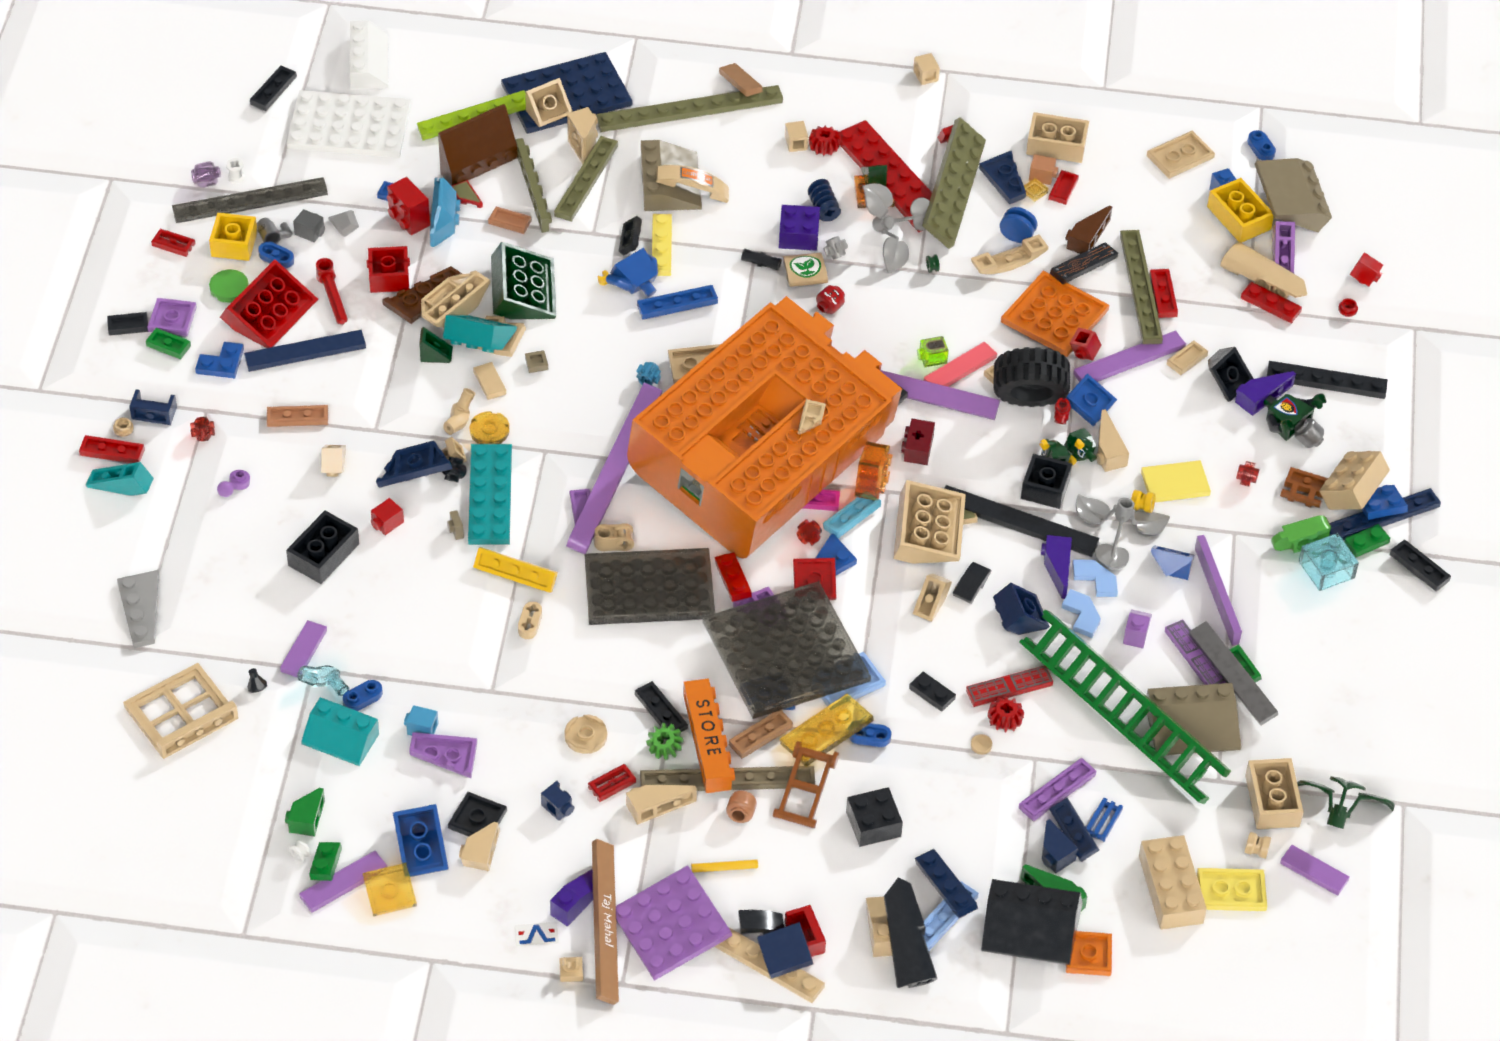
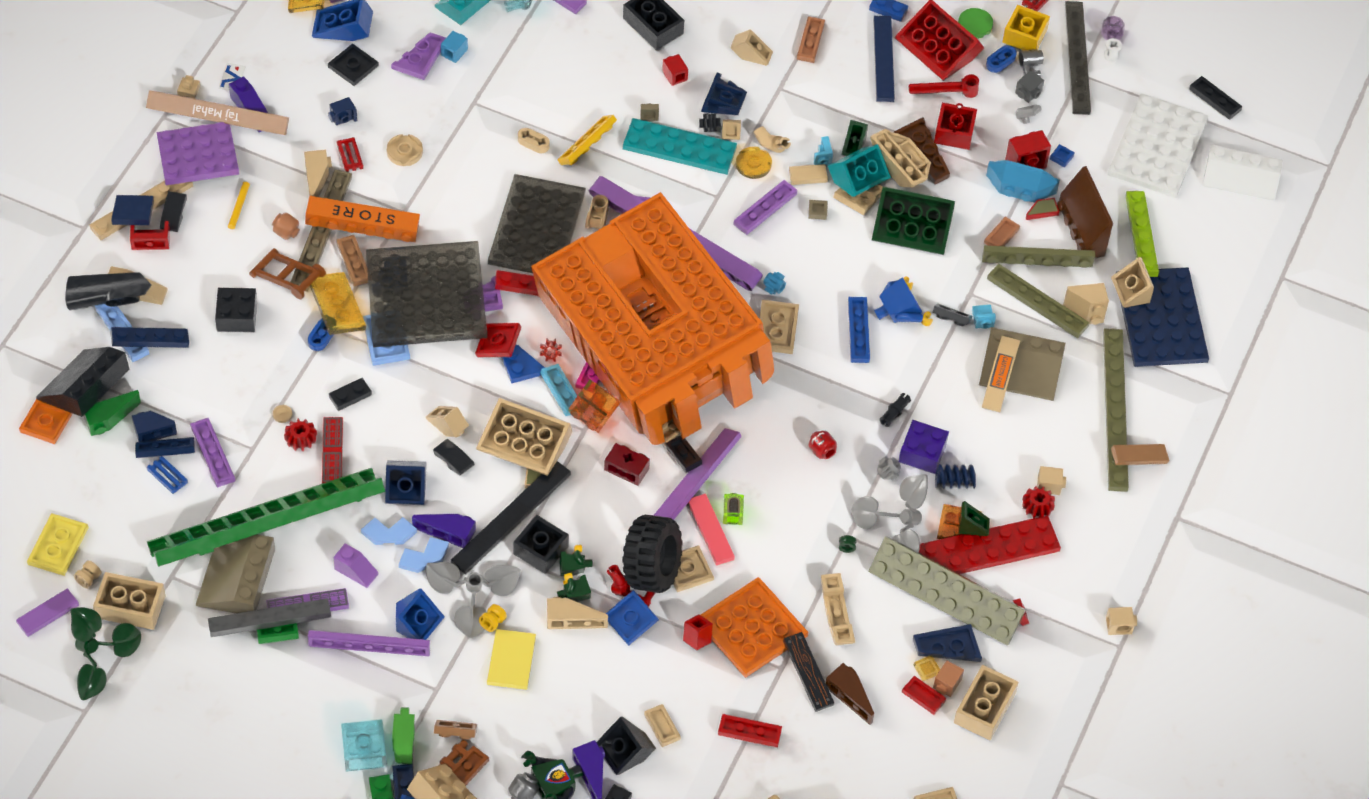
camera: 105 degrees right, 5 degrees up
blue plate [342,680,383,711] -> none
tan slope [459,822,500,871] -> none
black tile [635,681,688,732] -> none
bright green gear [646,723,684,760] -> none
light yellow plate [652,214,672,276] -> none
slope [783,253,828,287] -> none
tan tile [797,399,826,434] -> none
blue head [999,207,1038,244] -> none
medium lavender tile [1073,330,1186,382] -> none
olive tile [1120,230,1163,344] -> none
tan brick [1139,835,1207,930] -> none
clear red gear [1236,461,1260,487] -> none
none -> medium nougat plate [434,720,477,740]
none -> medium lavender plate [733,180,798,235]
none -> medium azure bracket [814,136,833,165]
none -> medium azure bracket [972,305,996,329]

